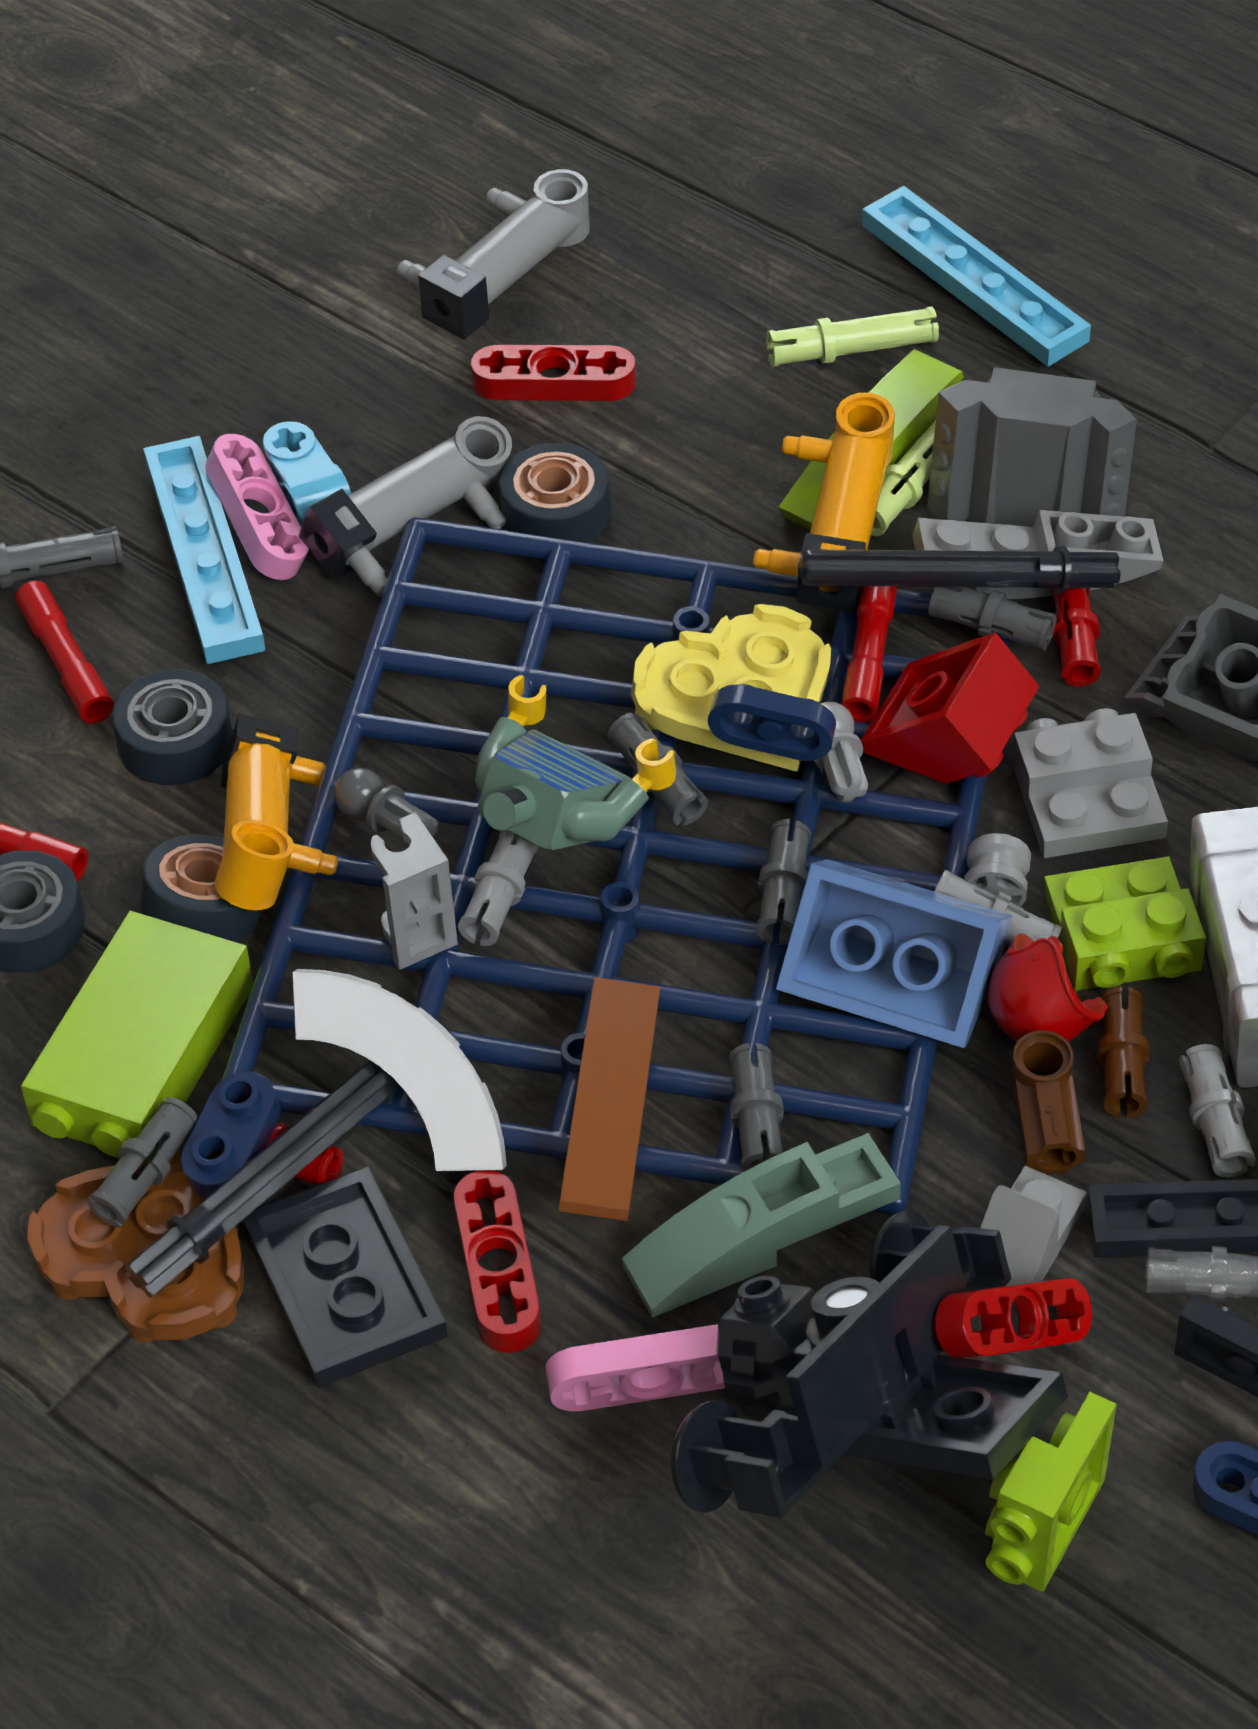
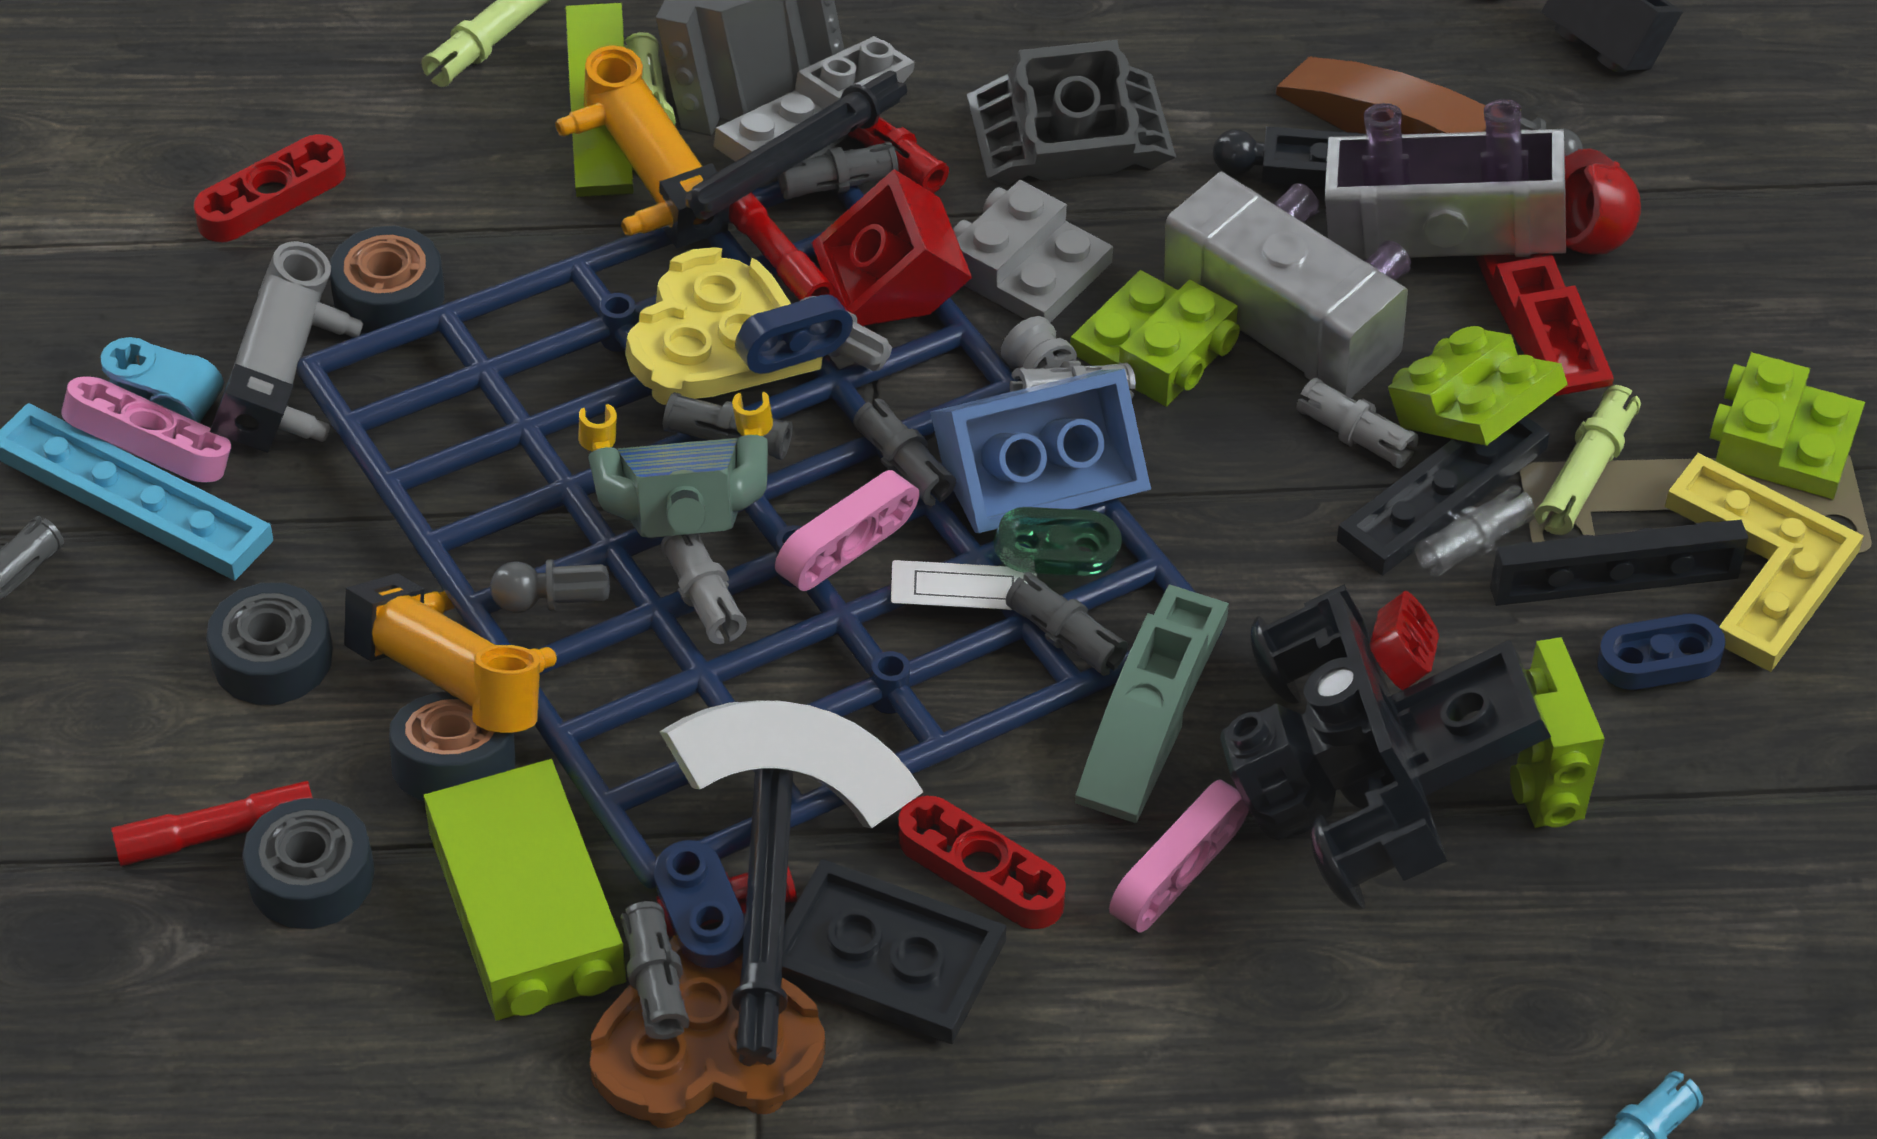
camera: 45 degrees left, 0 degrees up
red piece [15,581,115,724] -> none
light grey hinge [371,812,458,970] -> none
light grey piece [397,169,590,340] -> none
dark orange slope [559,977,660,1221] -> none
light grey slope [980,1166,1087,1304] -> none
red helmet [987,933,1108,1043] -> none
reddish brown piece [1010,1030,1086,1175] -> none
reddish brown pin [1097,987,1150,1118] -> none
none -> bright pink beam [775,470,919,591]
none -> white sticker [891,560,1037,610]
none -> clear green plate [994,507,1122,576]

